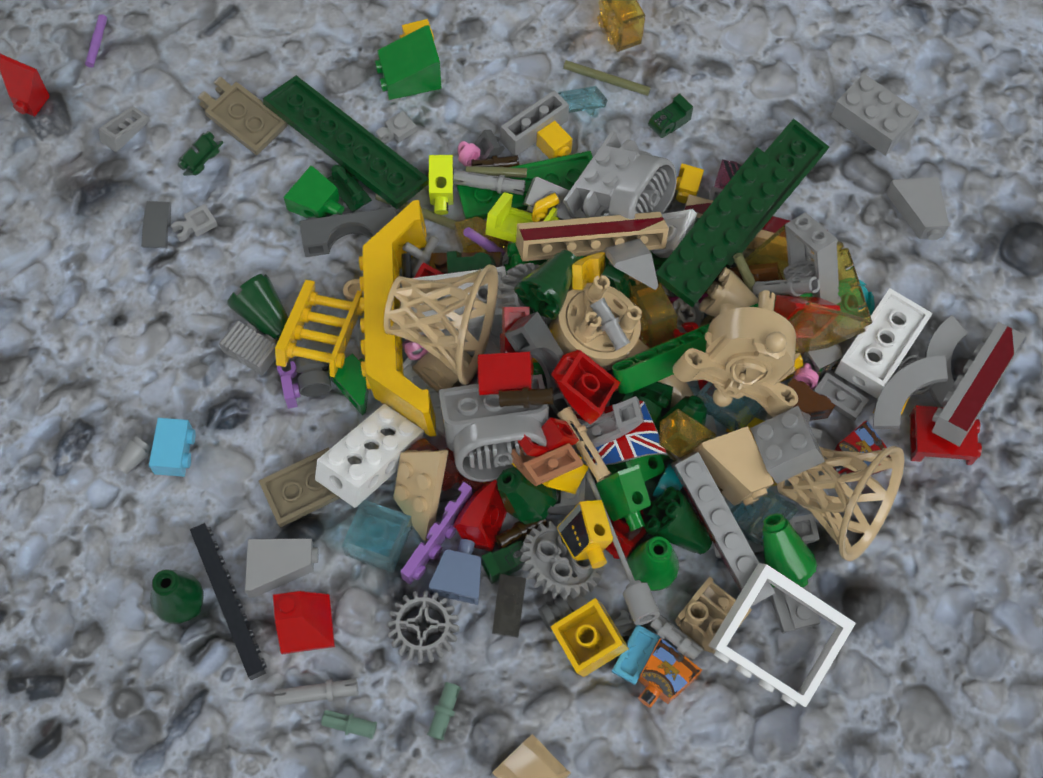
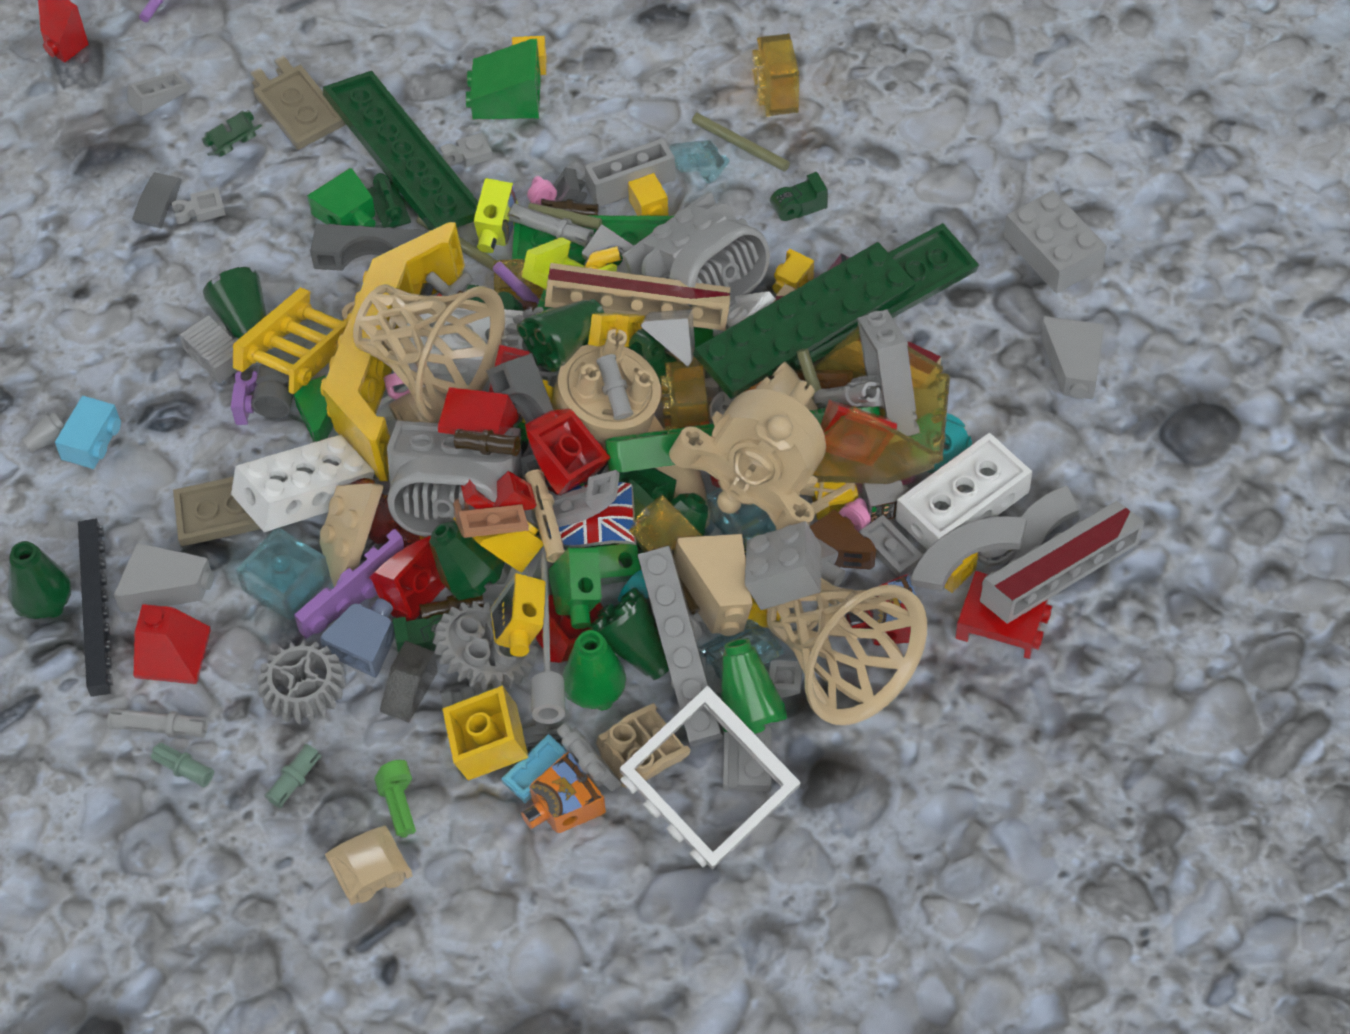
camera: 20 degrees right, 10 degrees down
none -> bright green piece [374,760,416,838]

